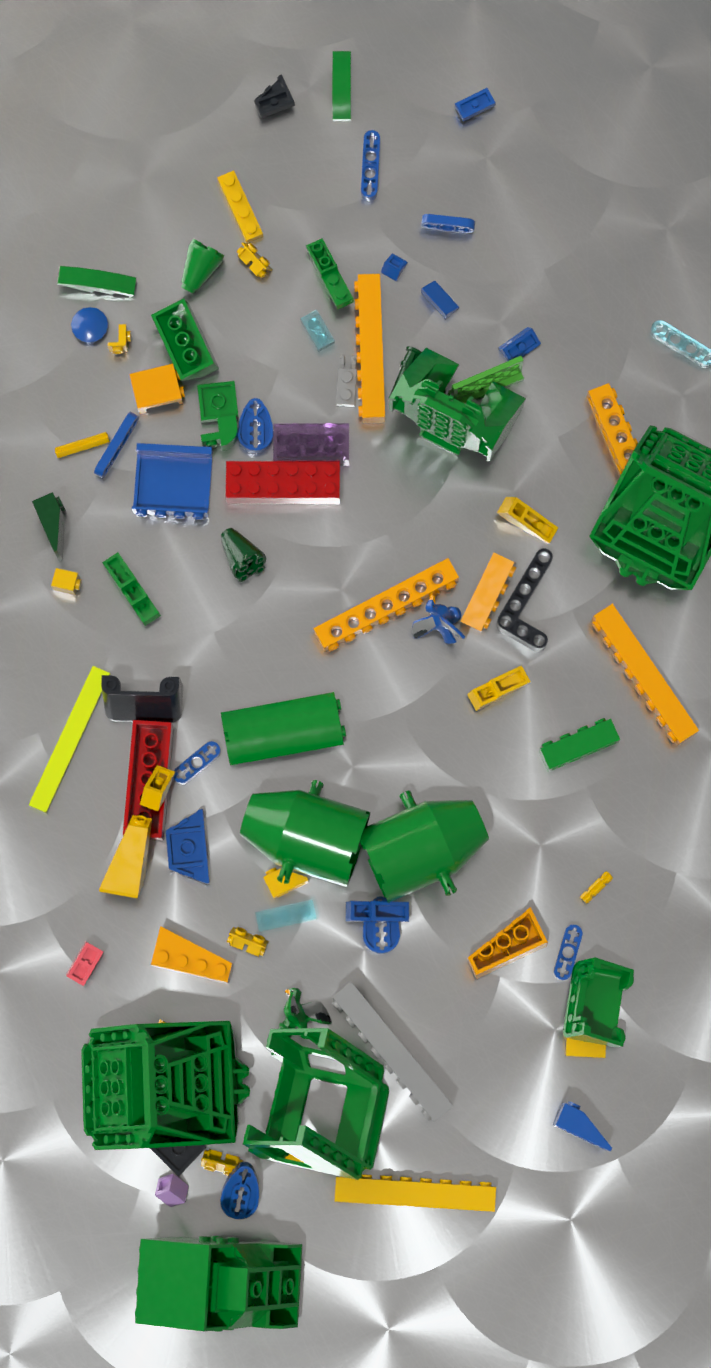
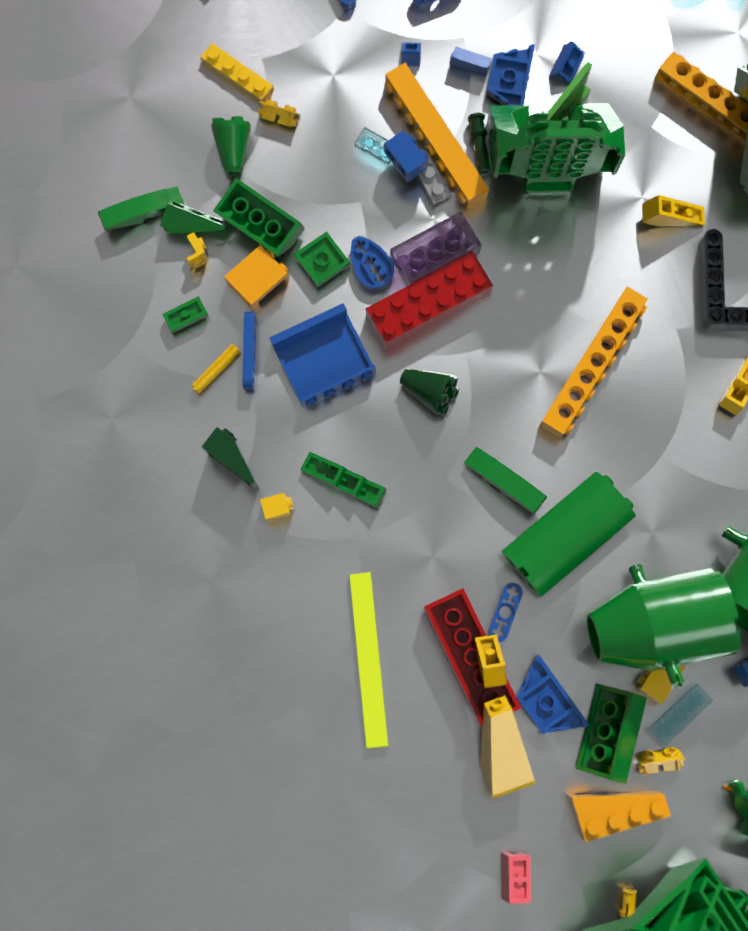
camera: 30 degrees left, 0 degrees up
blue dish [71,307,109,344] -> none
black windscreen [101,675,183,723] -> none
green brick [201,415,238,451] -> none
green slope [306,238,354,310] -> none
blue animal [412,595,465,644] -> none
light orange wedge [460,553,517,631] -> none
none -> green slope [160,200,227,234]
none -> green plate [162,296,209,334]
none -> blue brick [384,130,428,182]
none -> green slope [464,447,547,514]
none -> blue wing [486,44,535,105]
none -> green slope [576,683,647,784]

